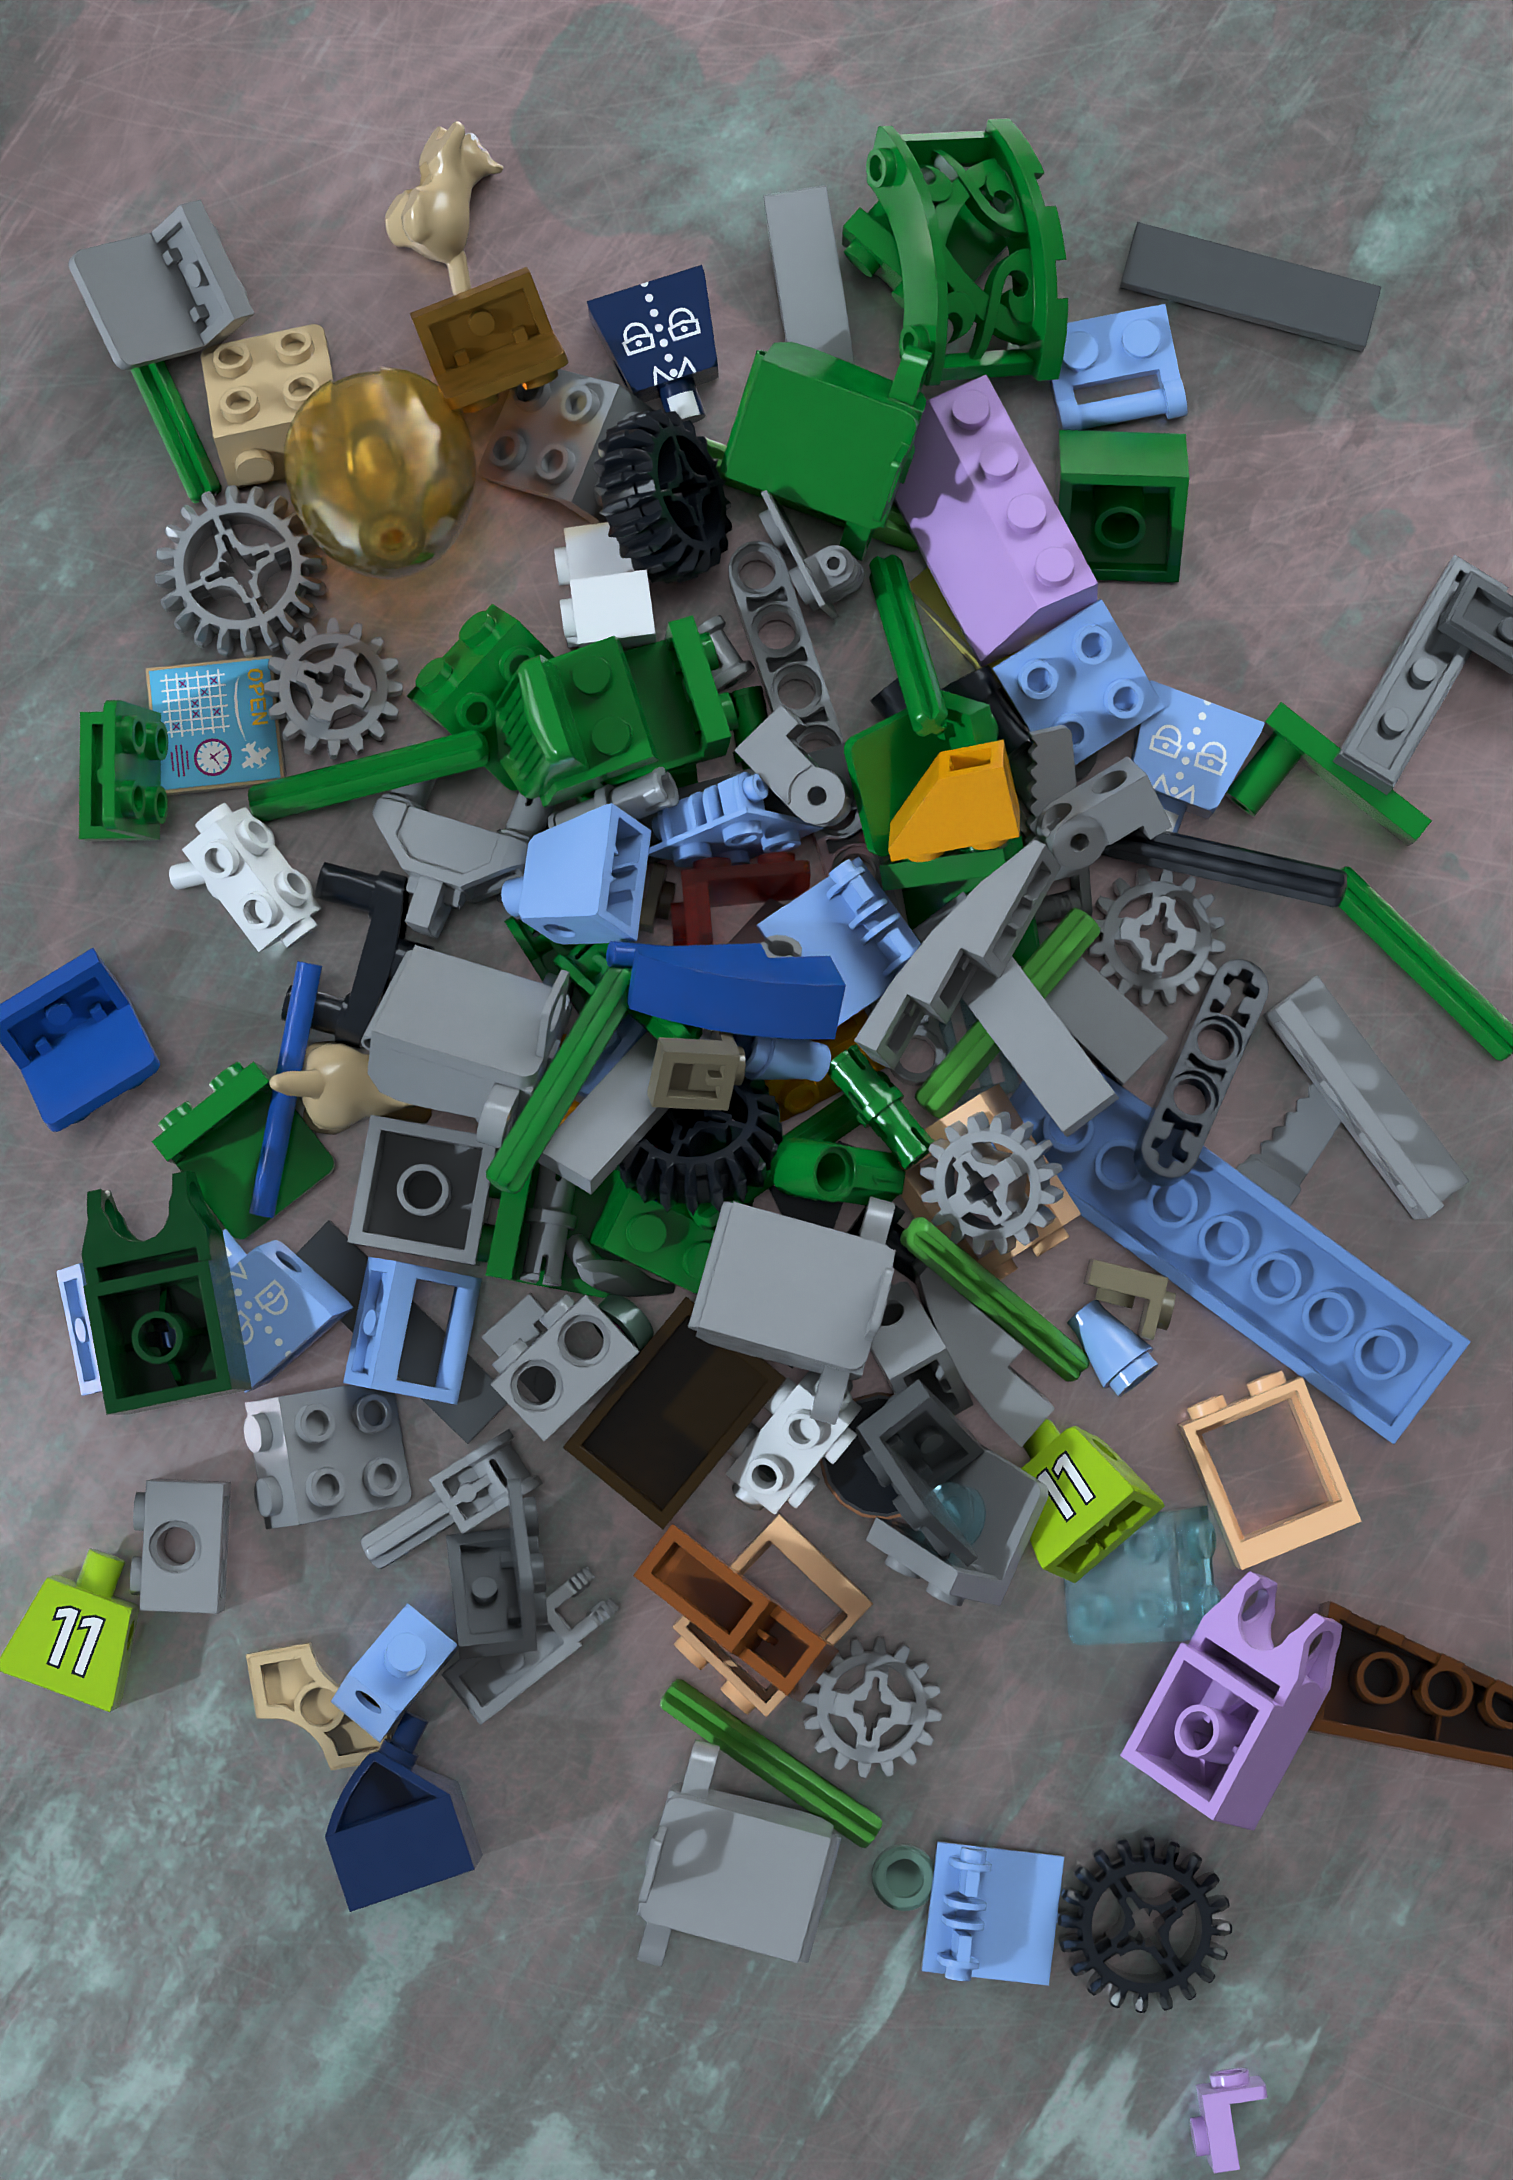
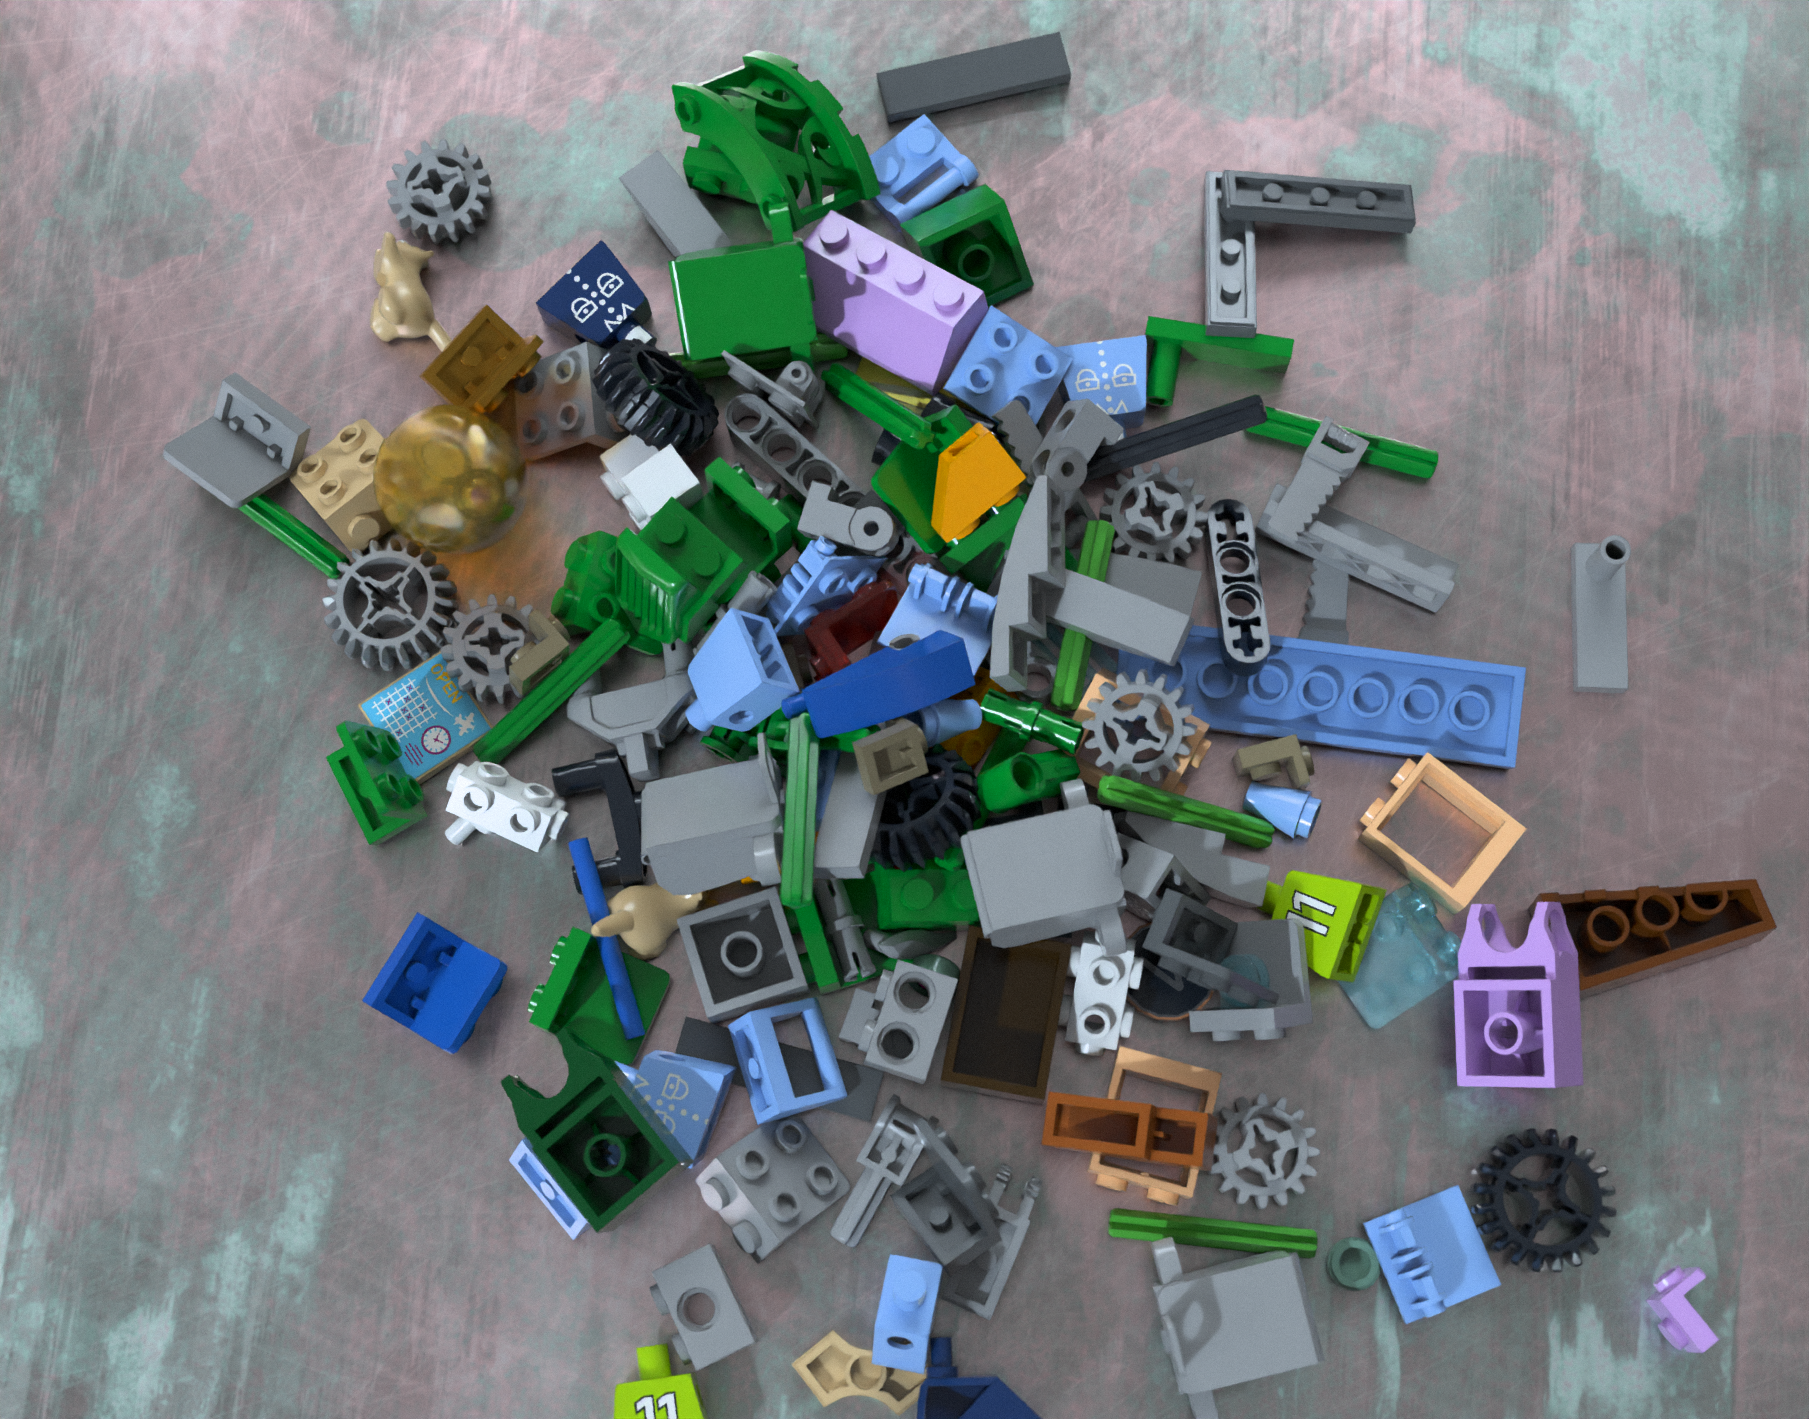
camera: 25 degrees left, 10 degrees down
none -> light grey gear [386,139,493,244]
none -> dark tan bracket [509,608,570,696]
none -> light grey piece [1267,416,1369,545]

